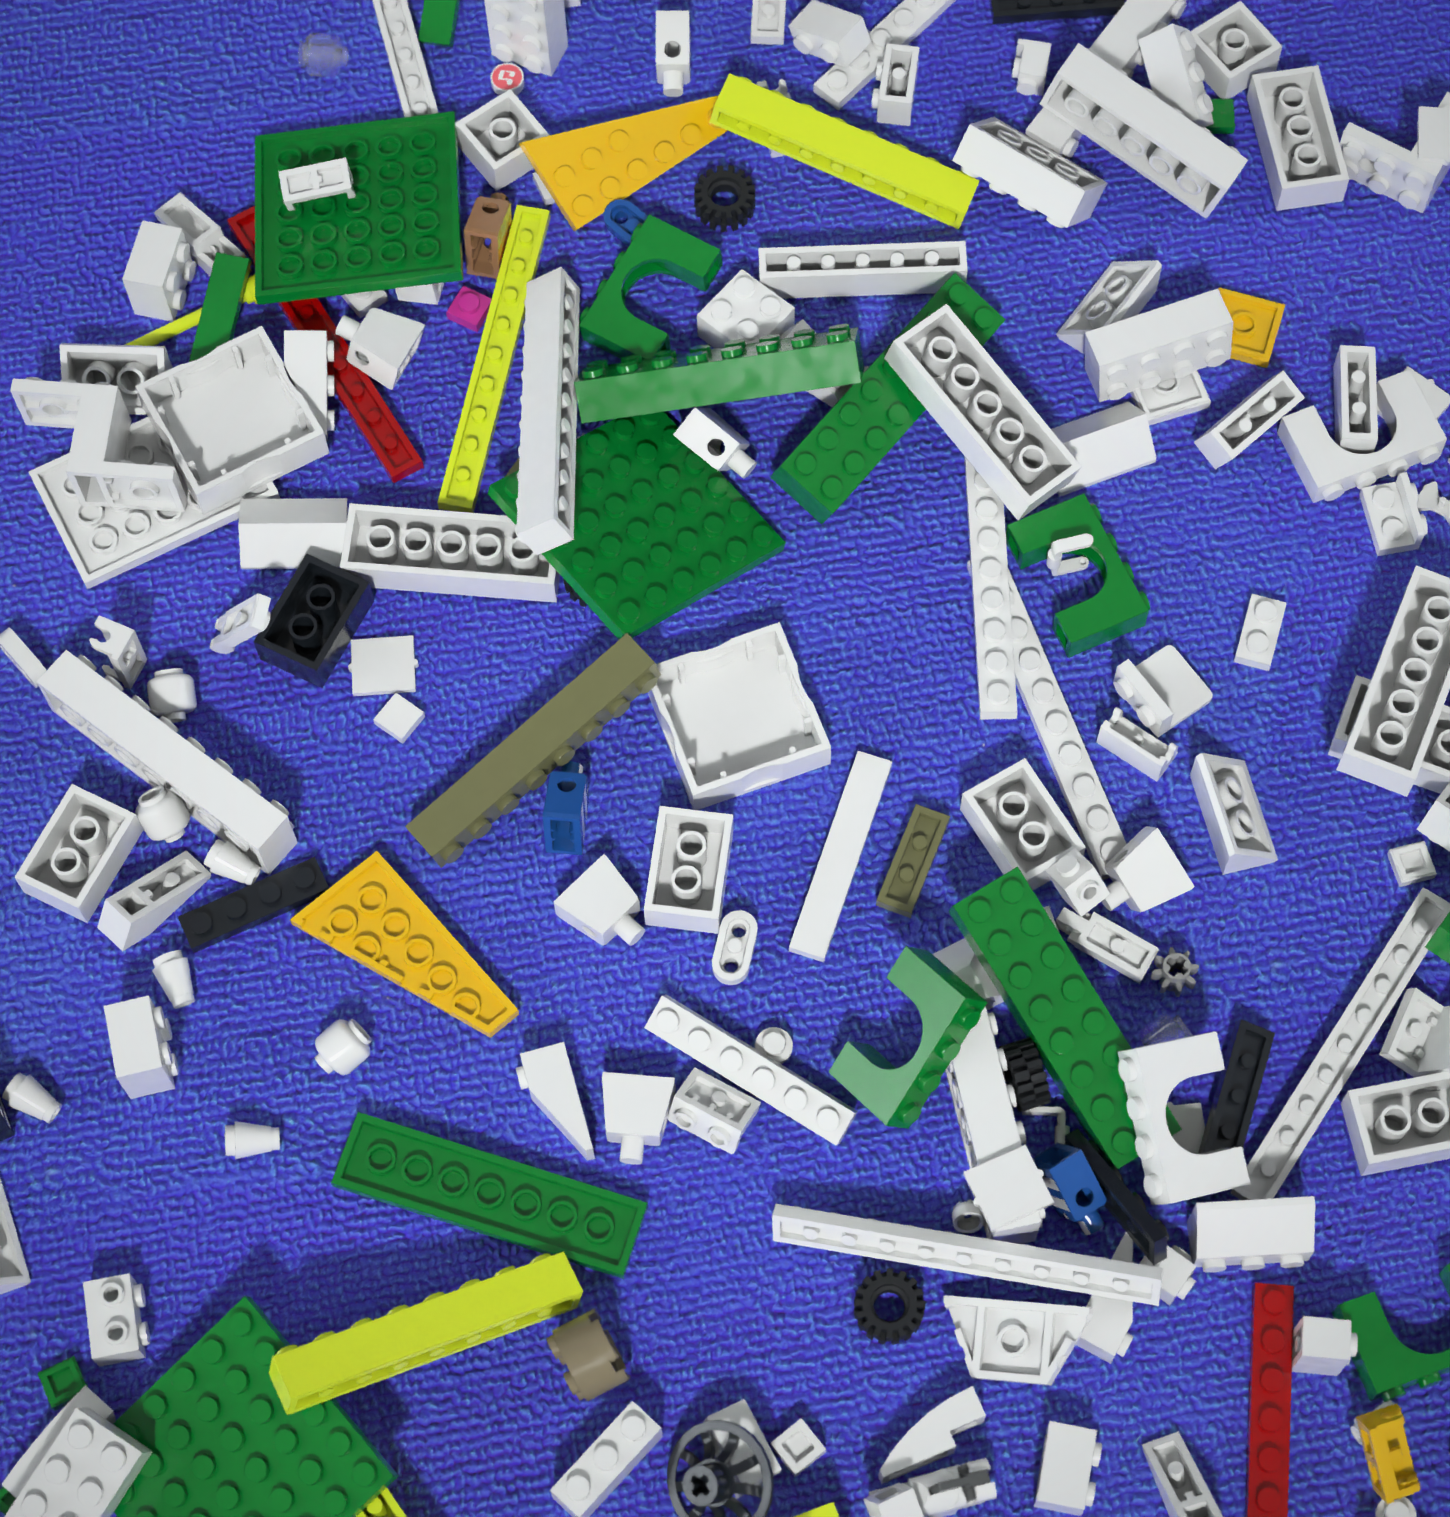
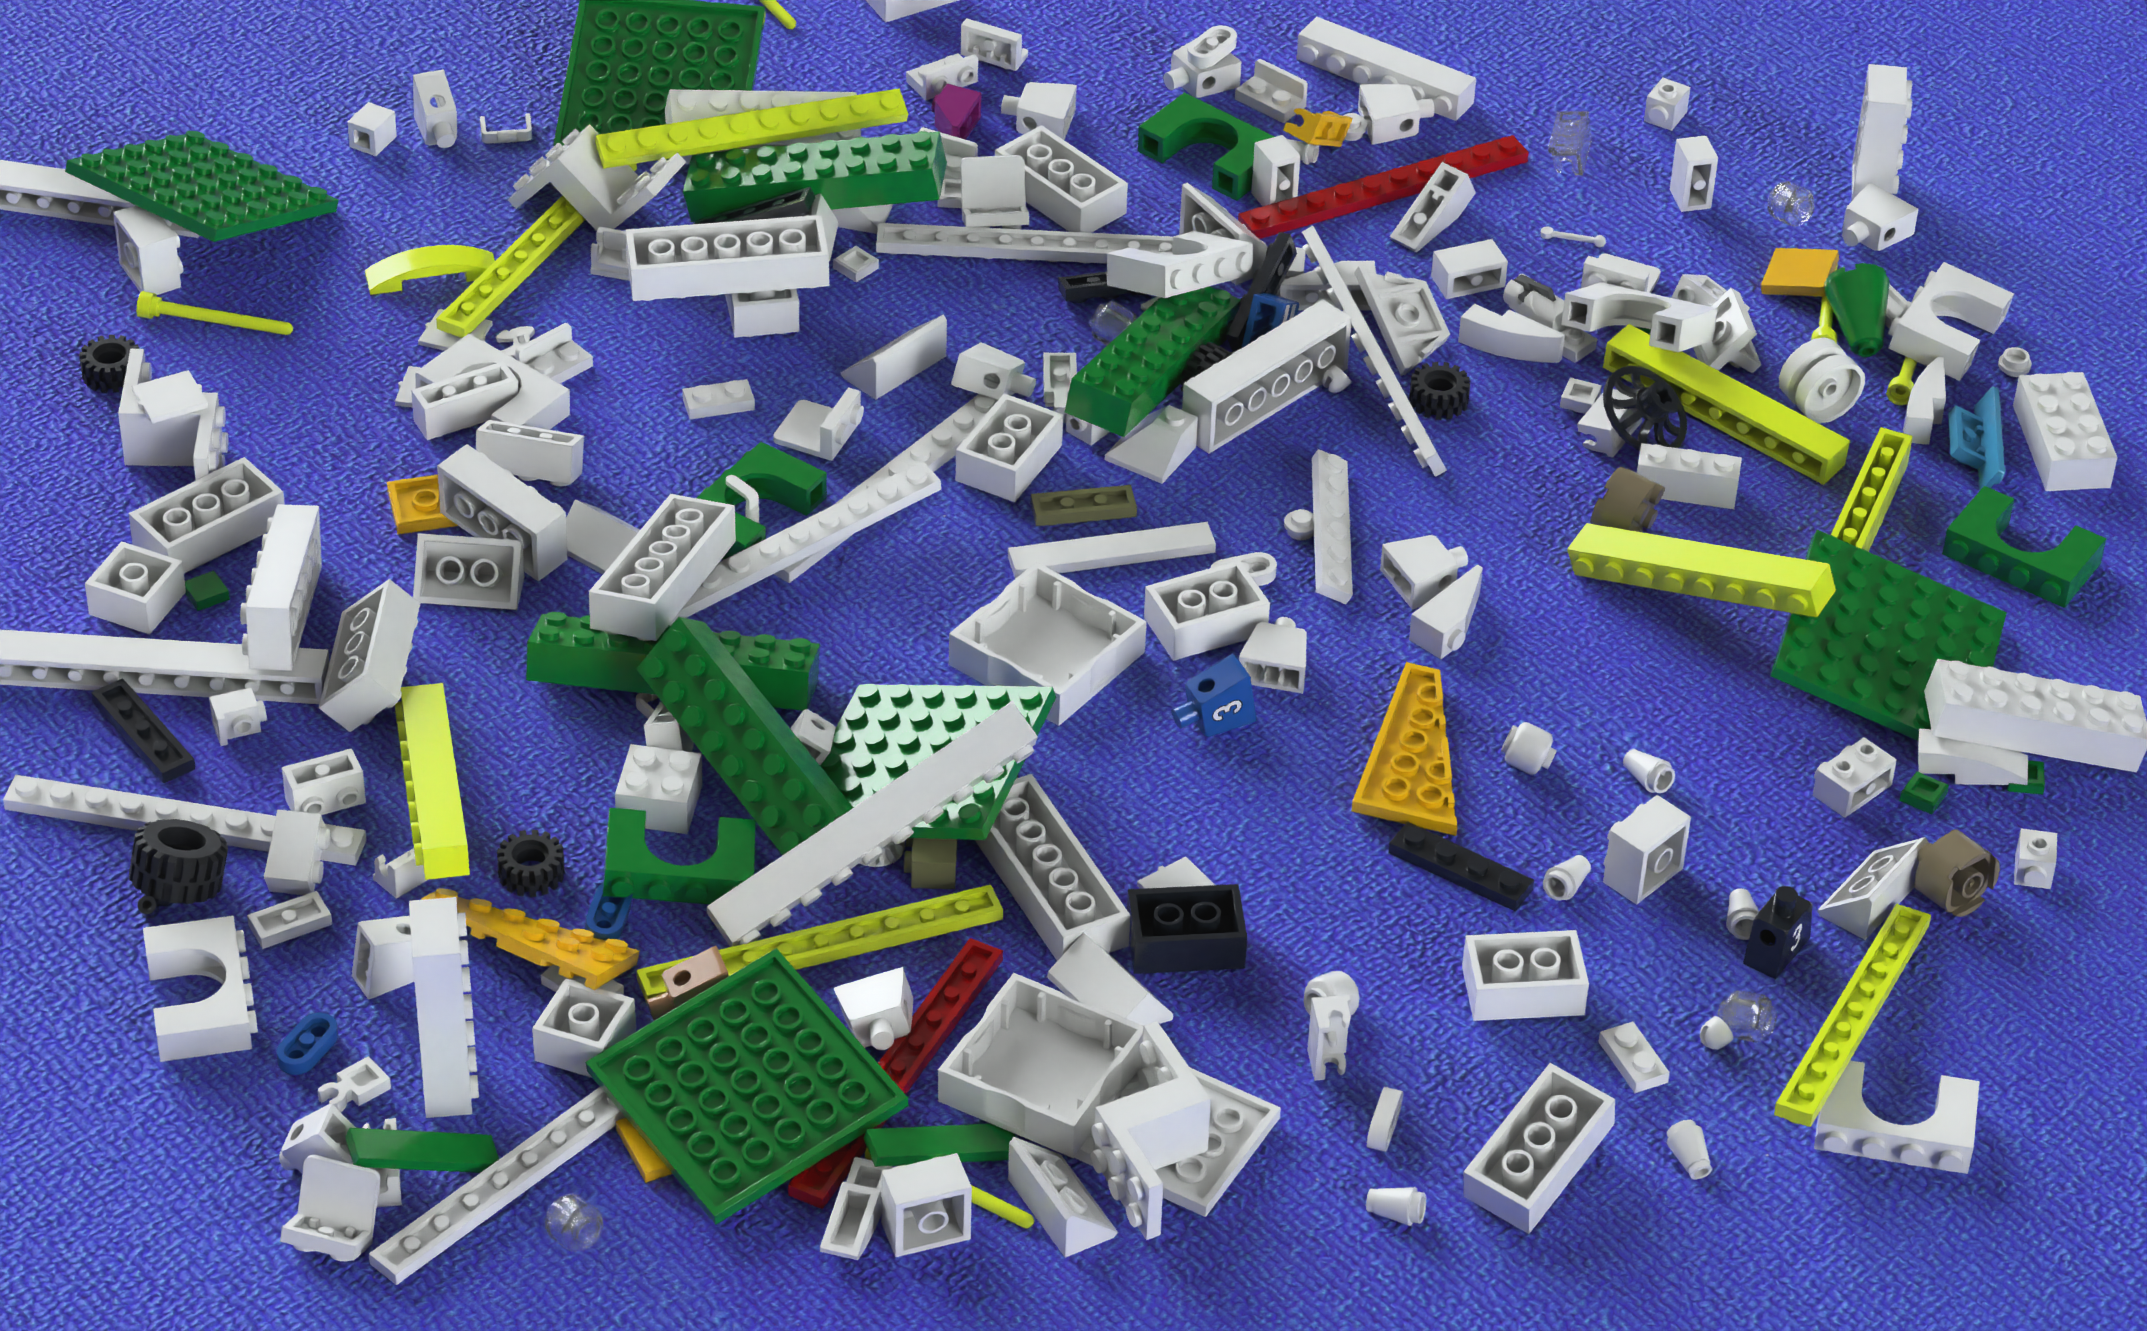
camera: 125 degrees left, 25 degrees down
white brick [36,650,298,875] -> none
white slope [97,850,212,951] -> none
white head [135,786,190,843] -> none
white cone [204,839,262,885] -> none
white hinge [210,593,271,654] -> none
white hinge [278,158,356,211] -> none
white slope [284,330,335,441] -> none
green plate [331,1112,648,1279] -> none
white tile [373,693,425,744] -> none
olive brick [405,633,661,868] -> none
tile [490,63,524,96] -> none
white bracket [668,1067,761,1154] -> none
white brick [759,241,968,299] -> none
arch [829,946,988,1129] -> none
white piece [963,1144,1054,1232] -> none
white brick [1046,848,1110,917] -> none
white hinge [1096,707,1178,782] -> none
white brick [1138,24,1214,127] -> none
light grey gear [1151,947,1199,997] -> none

